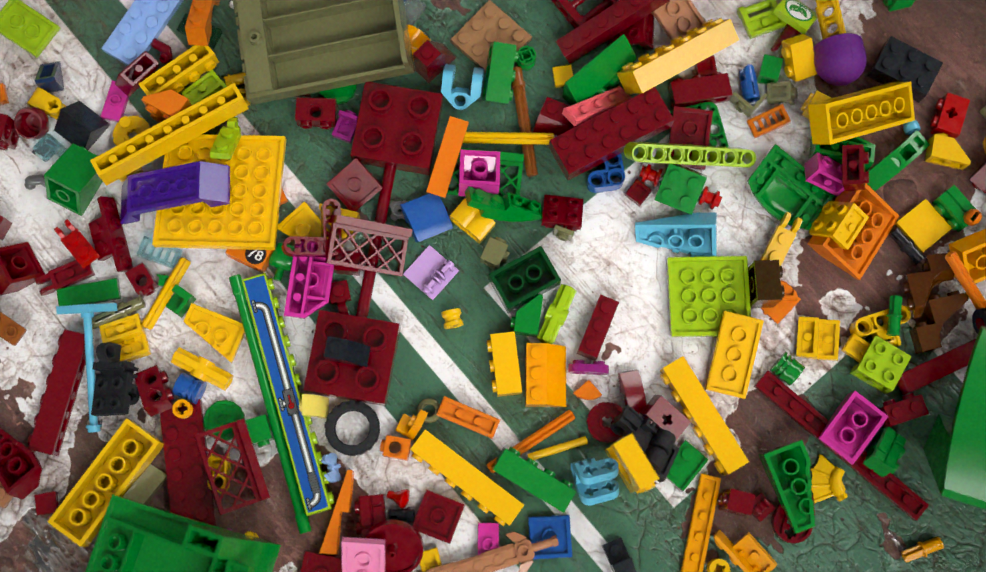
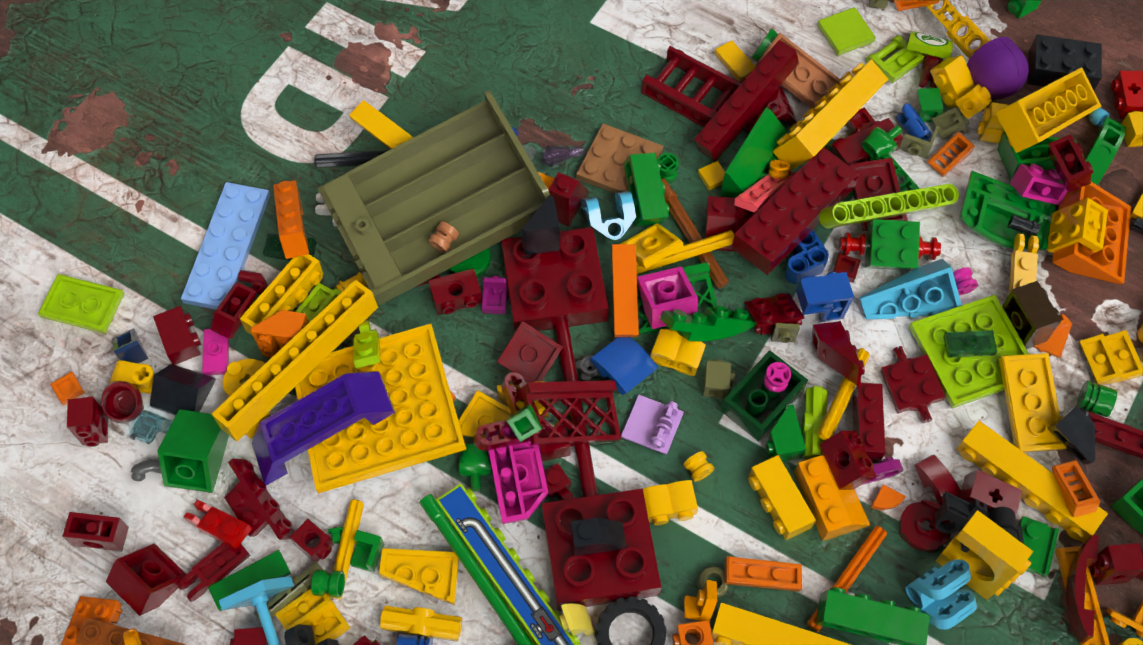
camera: 15 degrees left, 15 degrees down
clear light blue slope [137,236,183,269] -> none
orange slope [225,249,273,273] -> none
yellow bar [527,436,588,460] -> none
none -> dark red brick [153,306,202,365]
none -> green wheel [311,569,345,598]
none -> nougat wheel [427,221,460,254]
none -> green slope [507,404,542,442]
none -> black slope [522,195,560,255]
none -> clear purple cone [543,145,584,167]
none -> yellow tile [621,223,684,269]
none -> yellow brick [643,480,698,525]
none -> dark pink wheel [764,362,791,392]
none -> light orange bush [769,160,790,179]
none -> blue brick [796,272,854,322]
none -> dark red slope [812,321,865,385]
none -> yellow axle [818,348,870,441]
none -> dark red brick [820,431,876,490]
none -> green piece [861,125,902,160]
none -> dark red plate [881,346,945,423]
none -> clear green plate [943,330,998,358]
none -> dark pink wheel [953,267,978,295]
none -> yellow bracket [955,84,992,119]
none -> black pin [1007,214,1040,237]
none -> black slope [1048,406,1095,464]
none -> orange slope [1052,460,1100,517]
none -> dark red slope [1066,535,1099,643]

